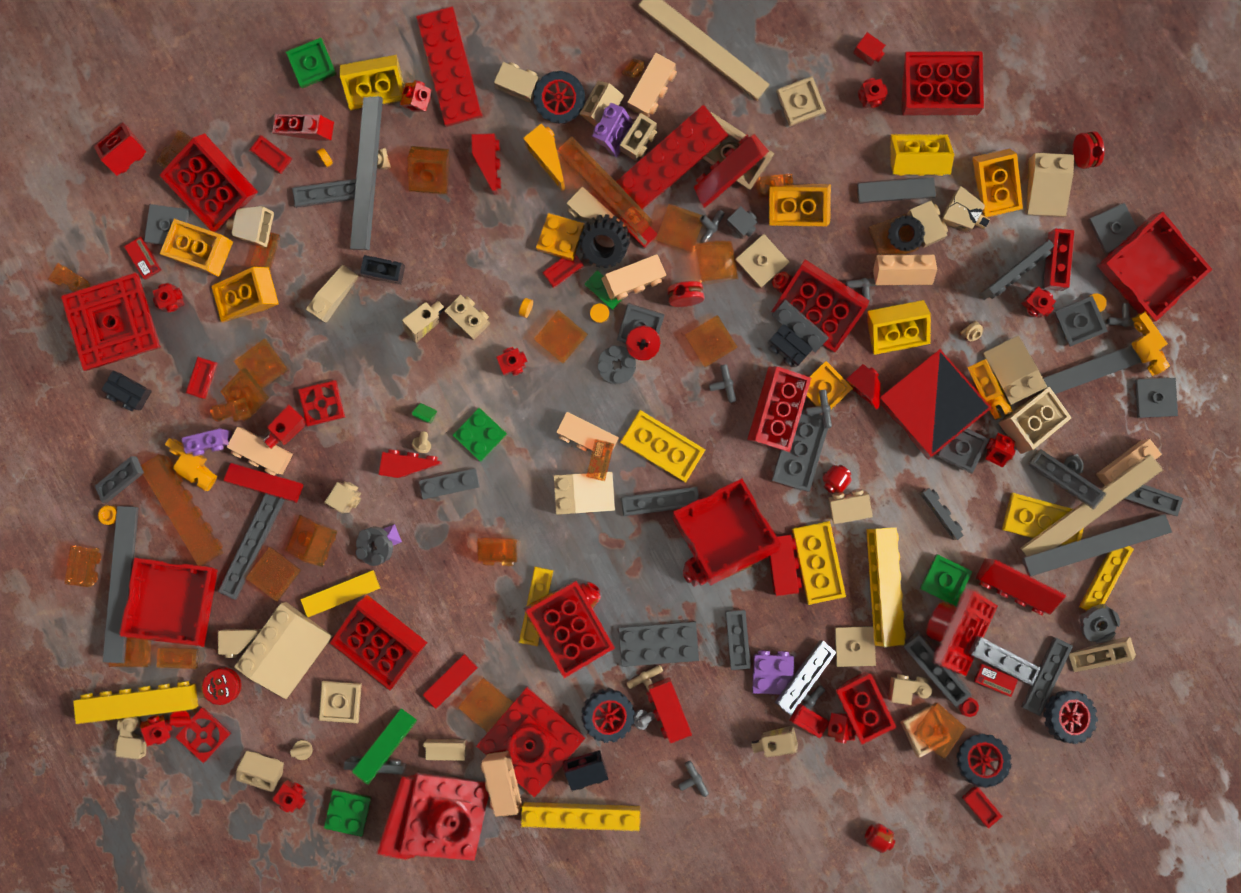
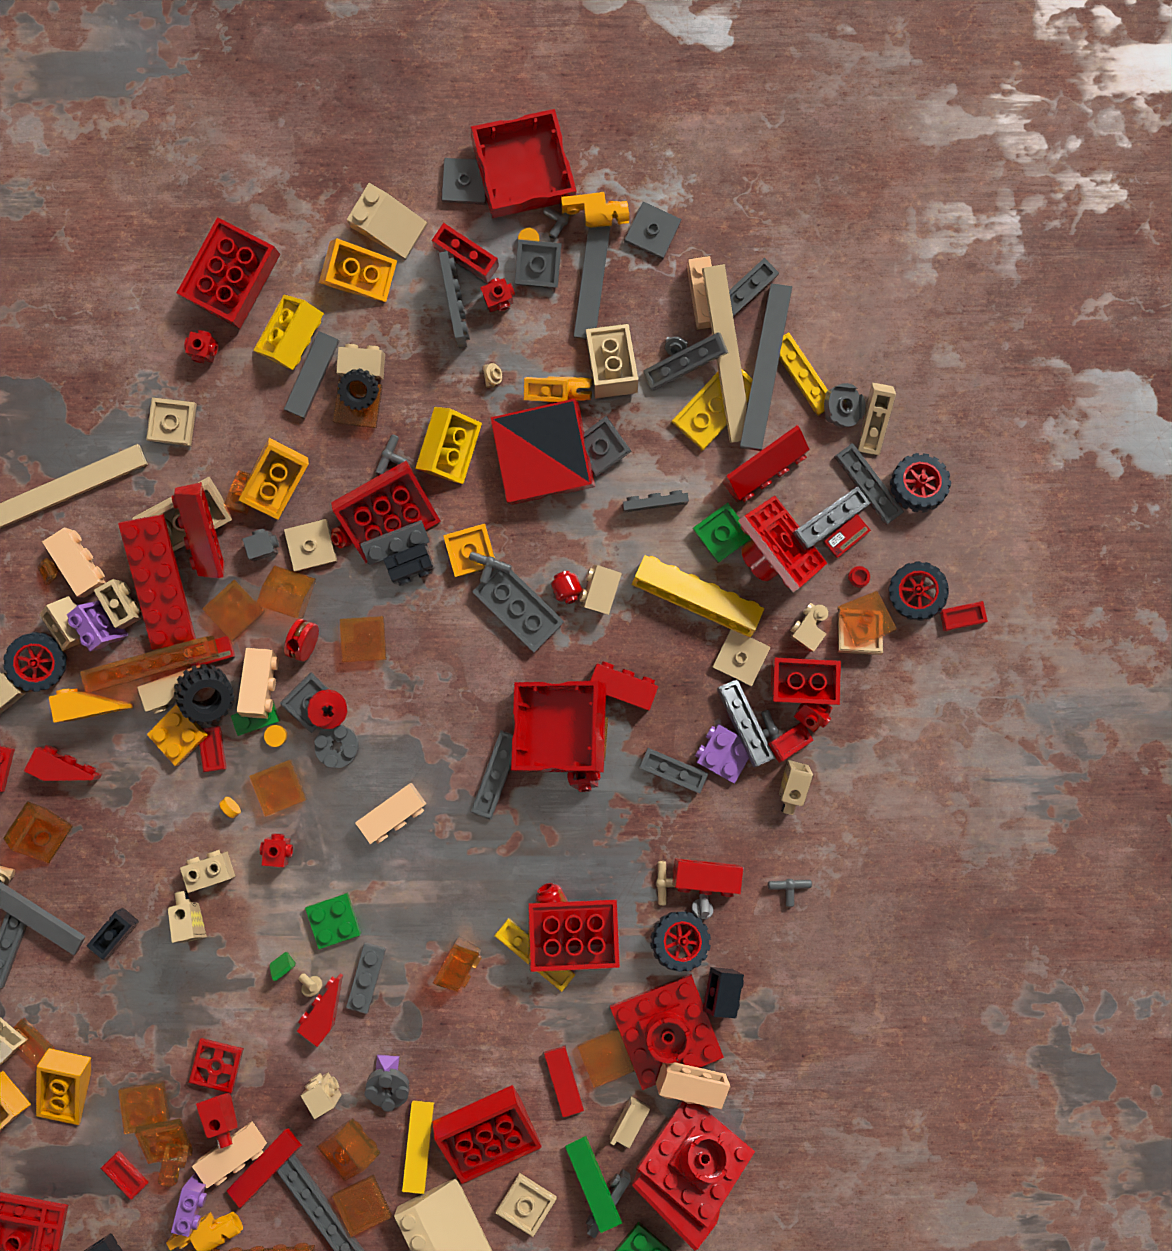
camera: 60 degrees left, 0 degrees up
red brick [153,283,184,313] -> none
tan slope [306,265,359,323] -> none
yellow brick [521,802,640,831] -> none
tan slope [554,472,615,514] -> none
clear orange tile [586,439,614,481] -> none
dark grey plate [619,621,699,667] -> none
yellow tile [620,410,705,483] -> none
dark grey piece [700,210,725,245] -> none
dark grey piece [709,364,736,403] -> none
red slope [747,366,811,452] -> none
yellow tile [792,521,846,605] -> none
red slope [846,364,881,410] -> none
red brick [853,32,886,66] -> none
red head [865,823,895,853] -> none
light nougat brick [873,255,937,285] -> none
dark grey brick [904,630,971,707] -> none
tan torso [940,186,990,232] -> none
tan slope [983,335,1047,405] -> none
red brick [985,433,1016,468] -> none
red head [1073,131,1105,169] -> none

